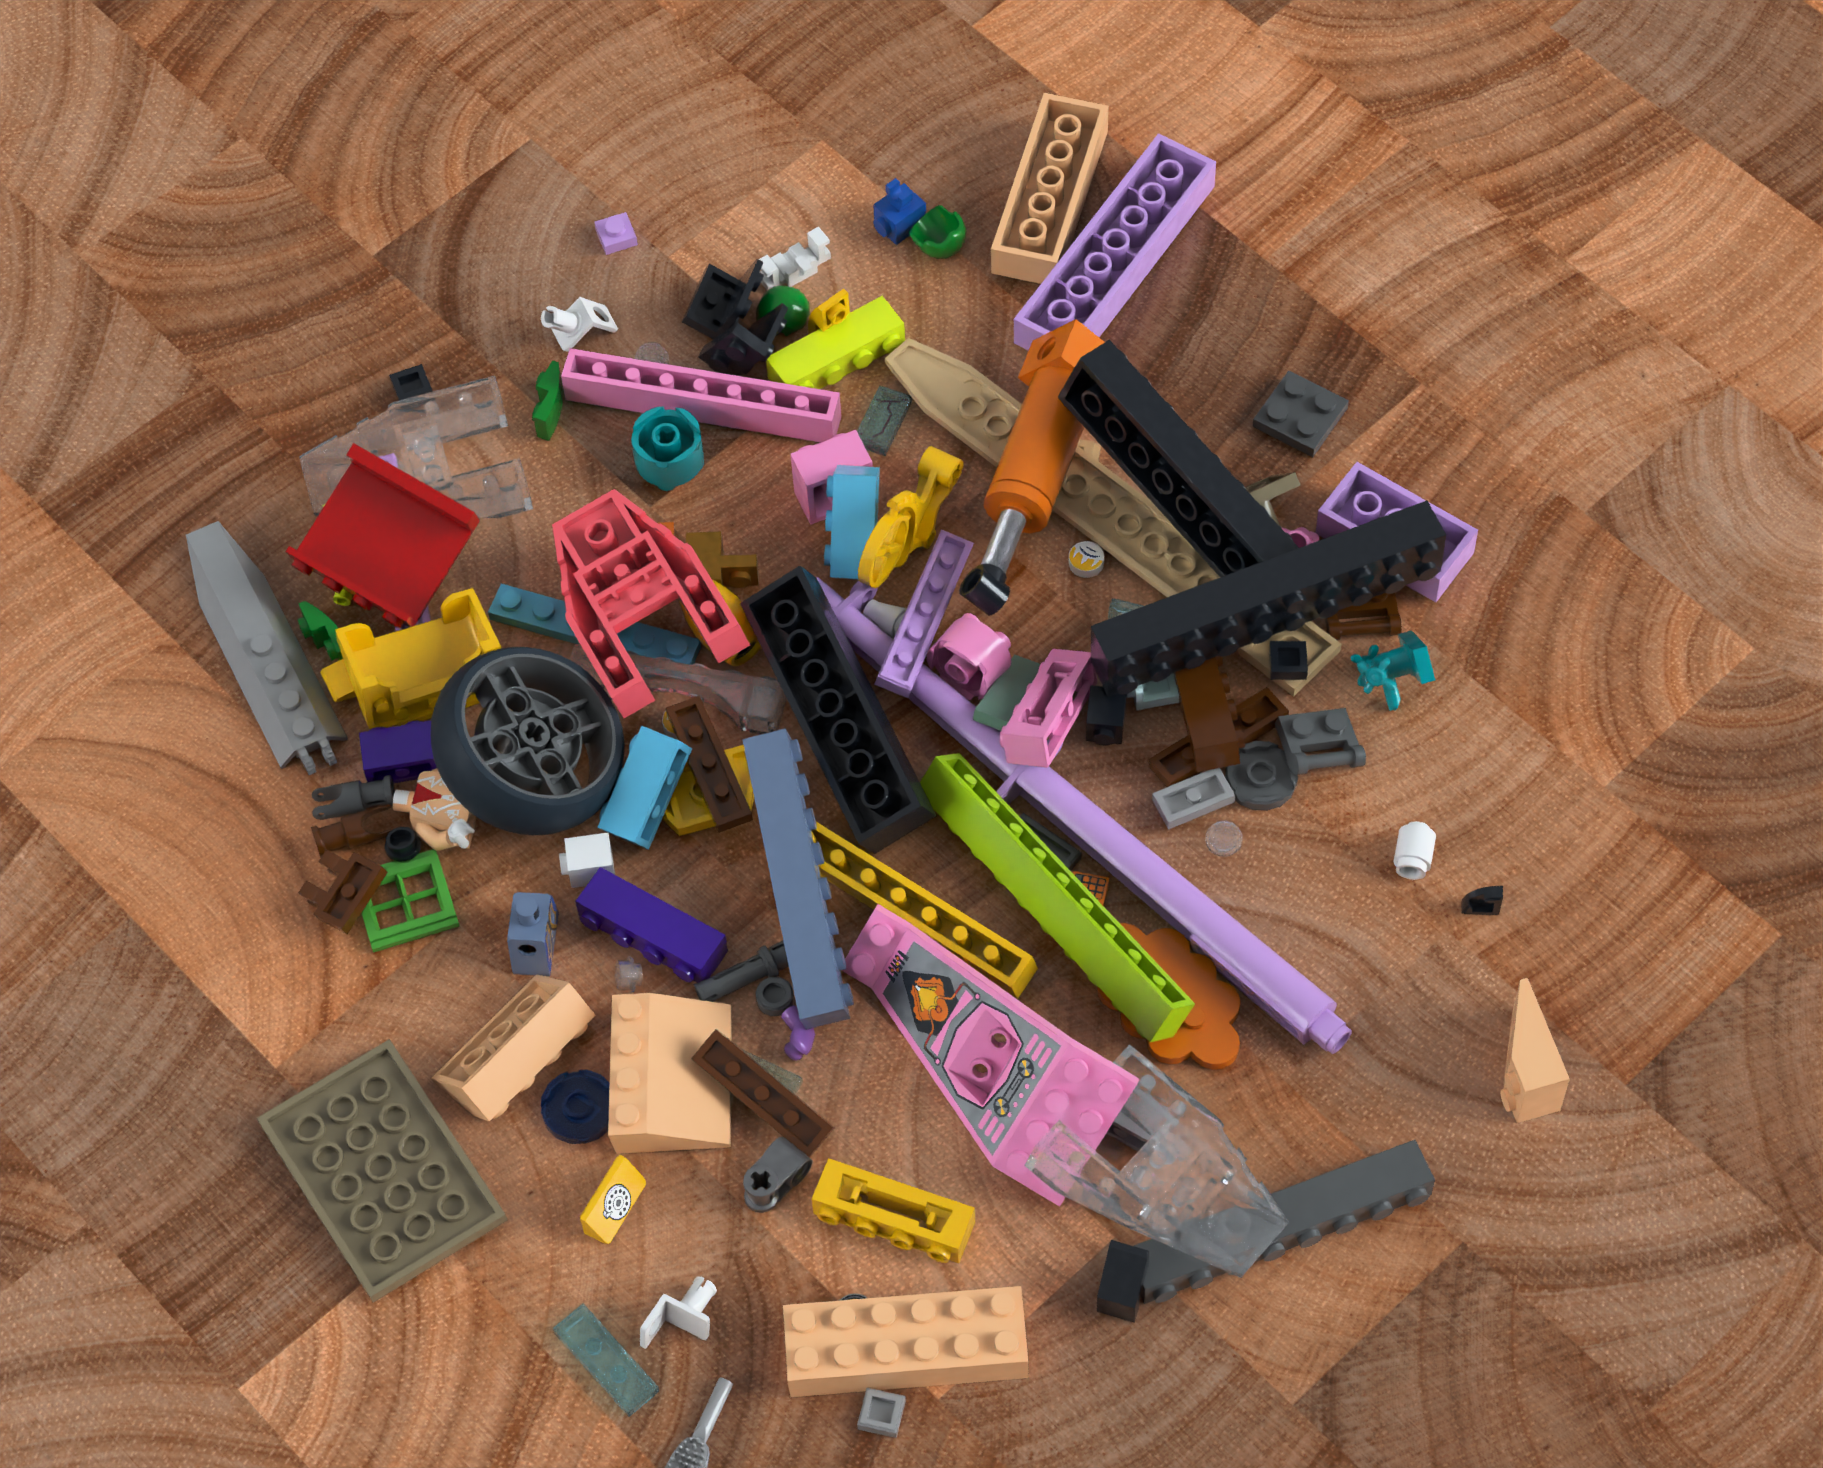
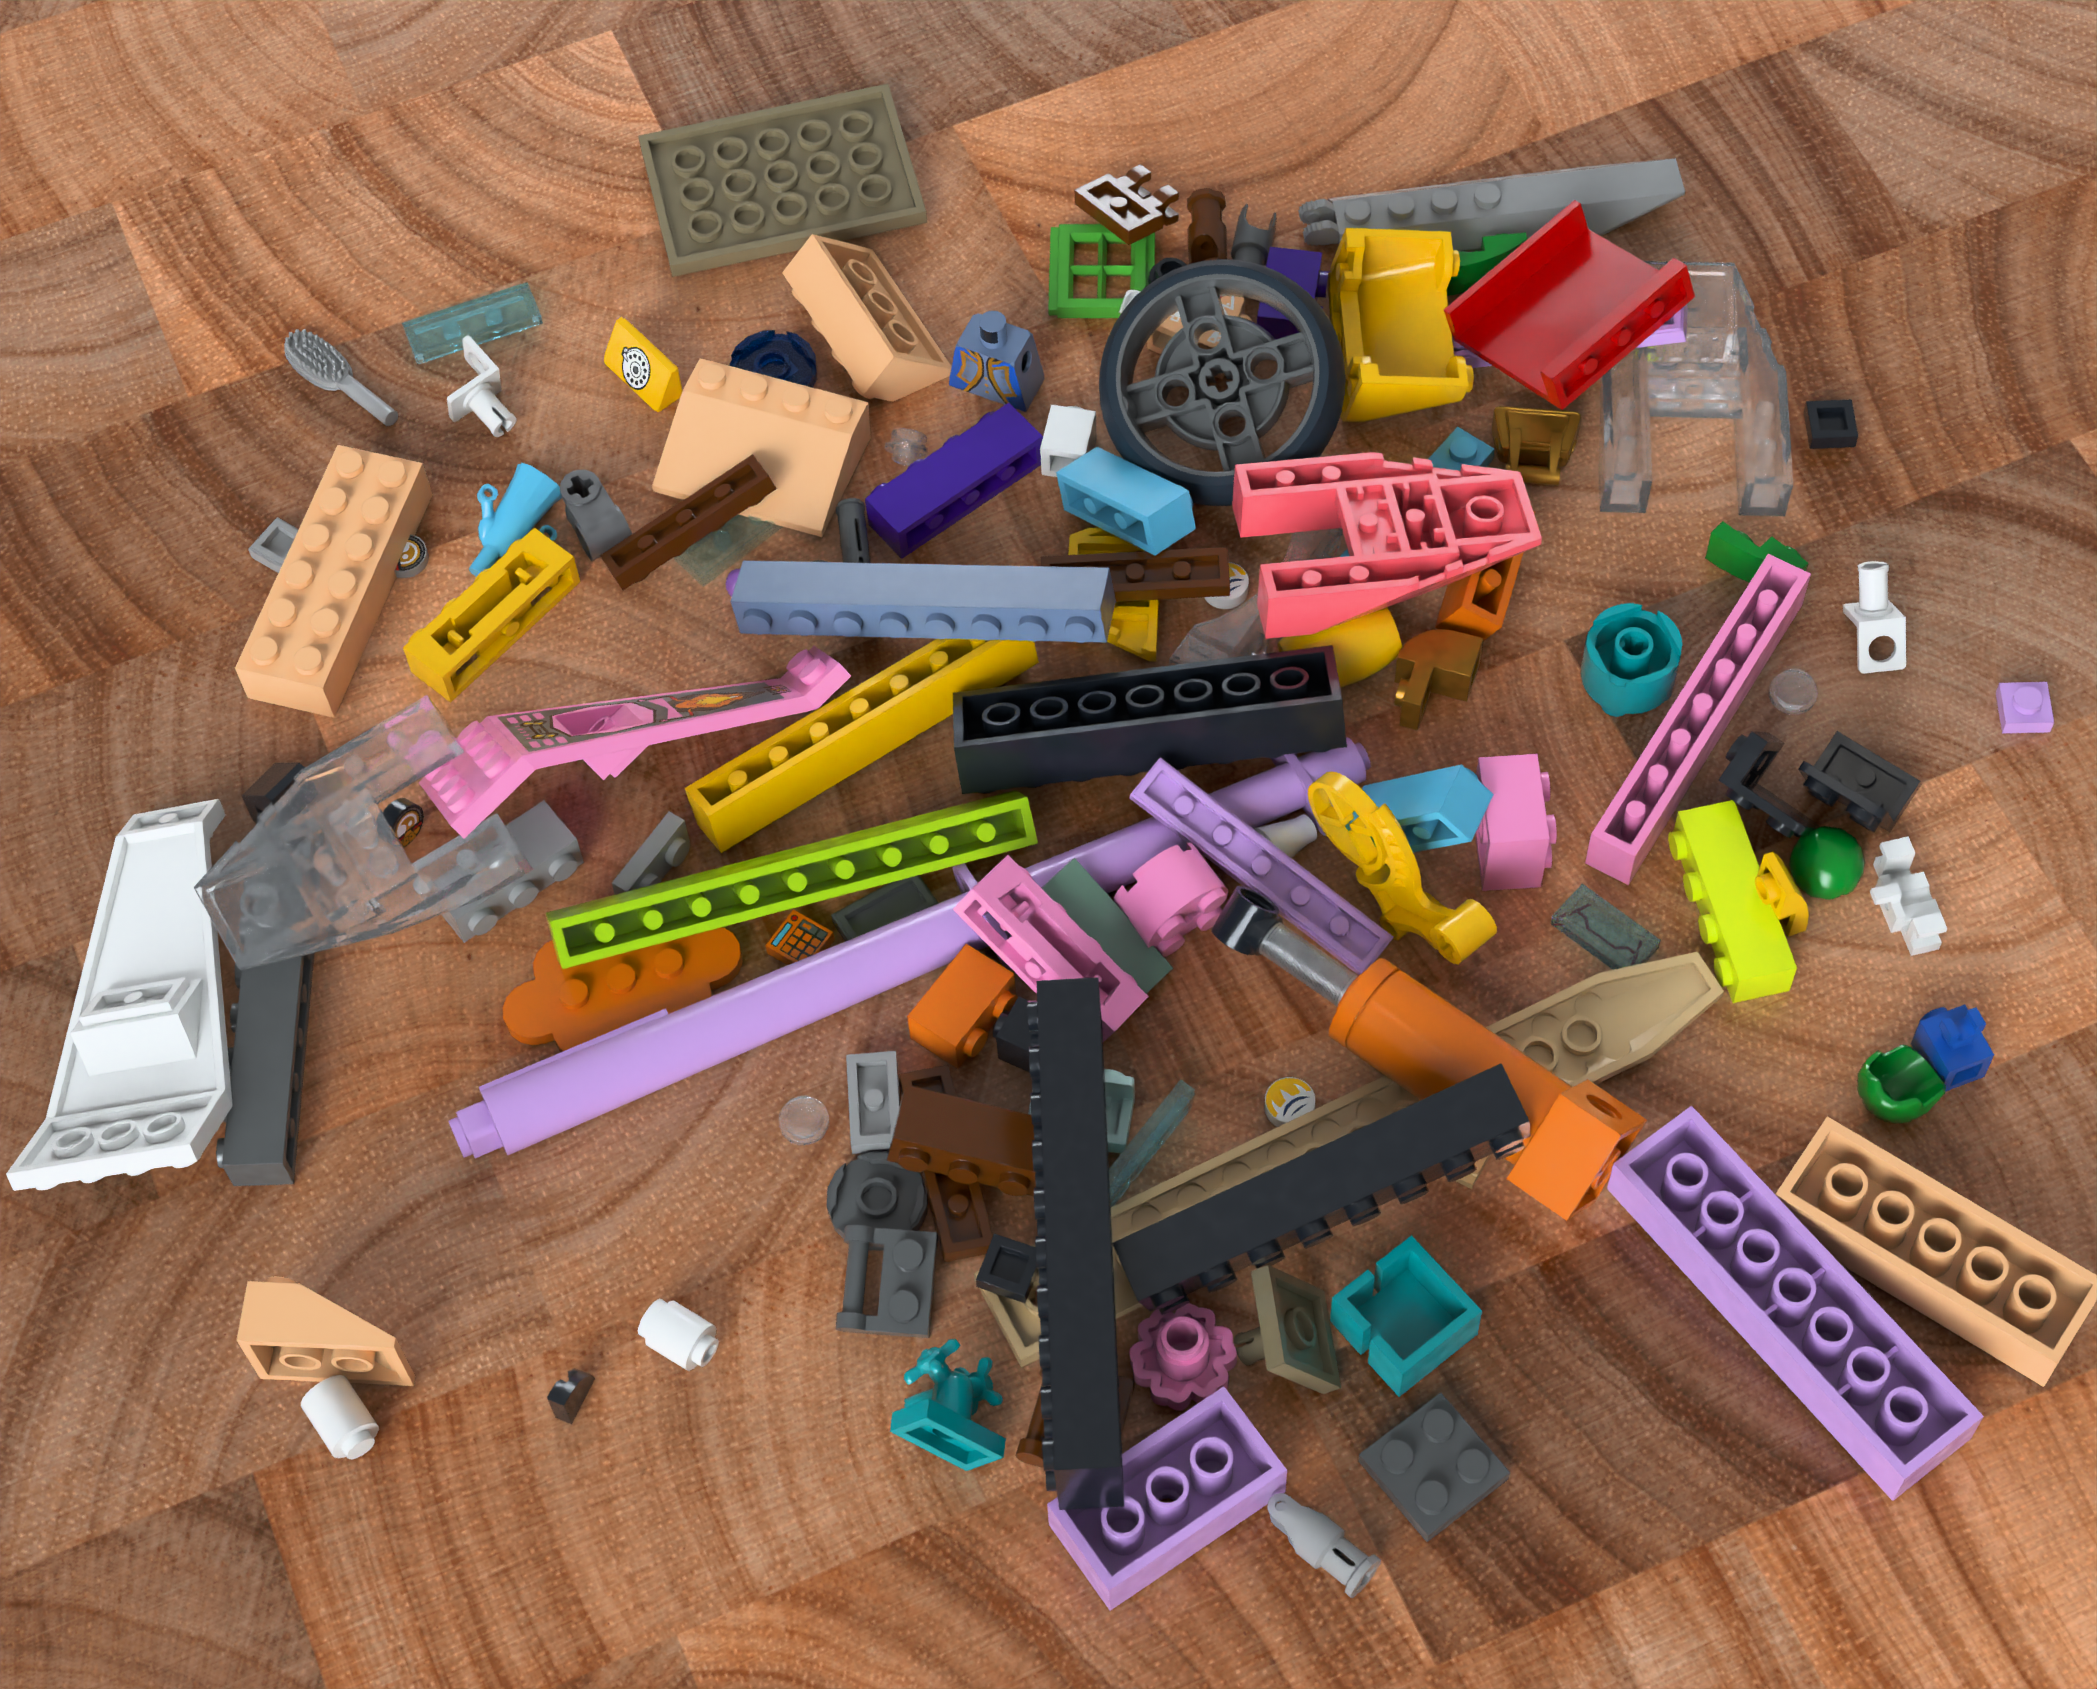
camera: 110 degrees right, 0 degrees up
none -> white wing [6,799,233,1191]
none -> white brick [301,1375,379,1459]
none -> medium azure piece [469,463,562,577]
none -> light grey plate [612,811,690,894]
none -> orange brick [907,944,1018,1069]
none -> light grey piece [1267,1493,1381,1598]
none -> teal piece [1330,1235,1482,1397]
none -> pearl gold piece [1491,406,1581,486]

